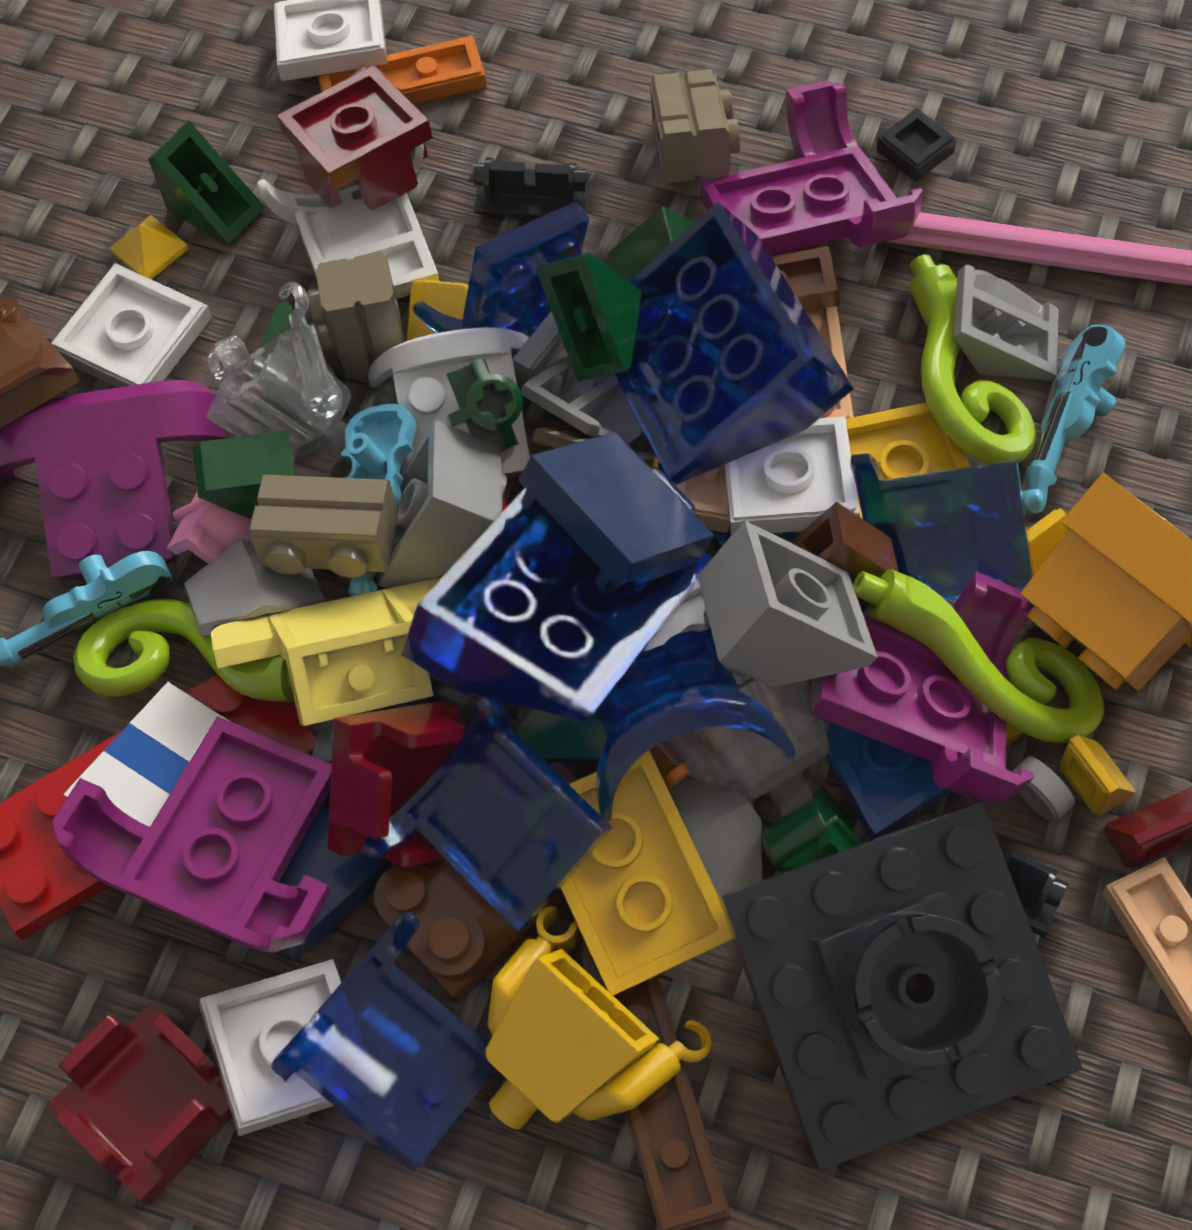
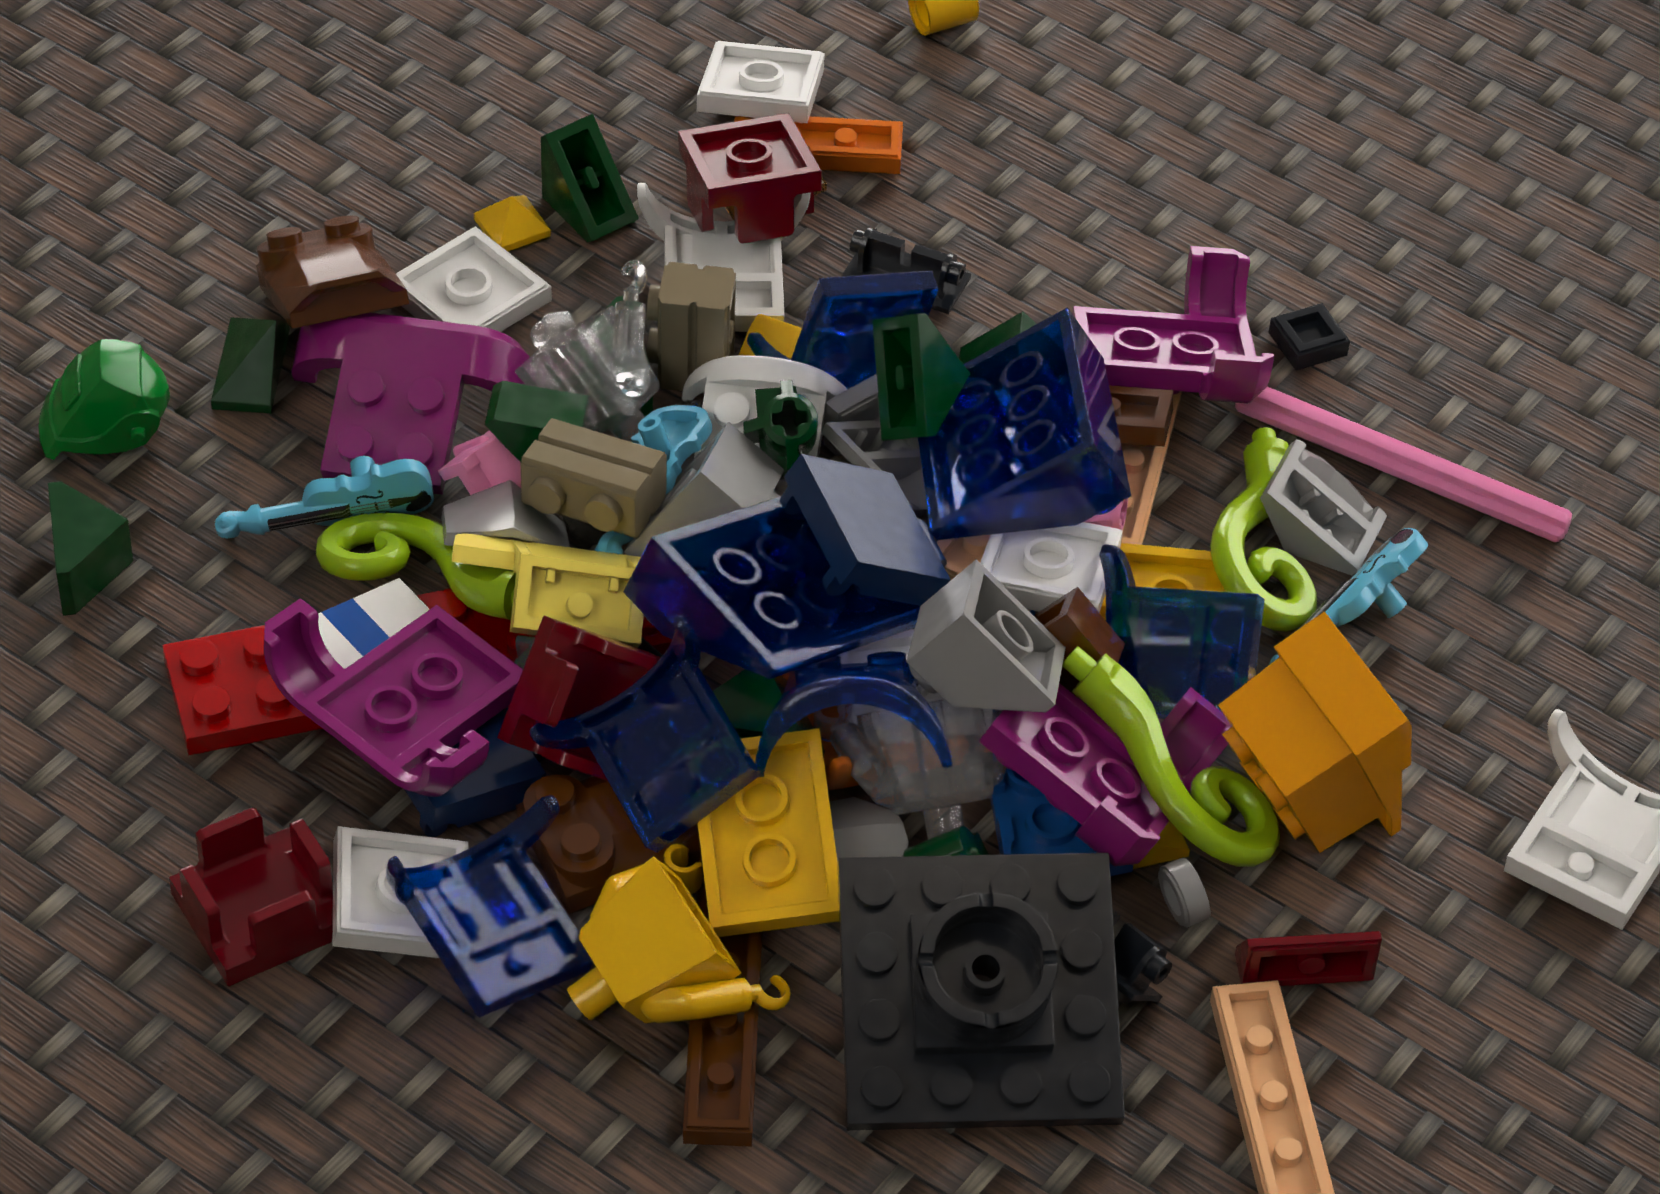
camera: 10 degrees right, 15 degrees down
dark tan brick [650,69,740,183] -> none
yellow slope [1059,735,1136,817] -> none

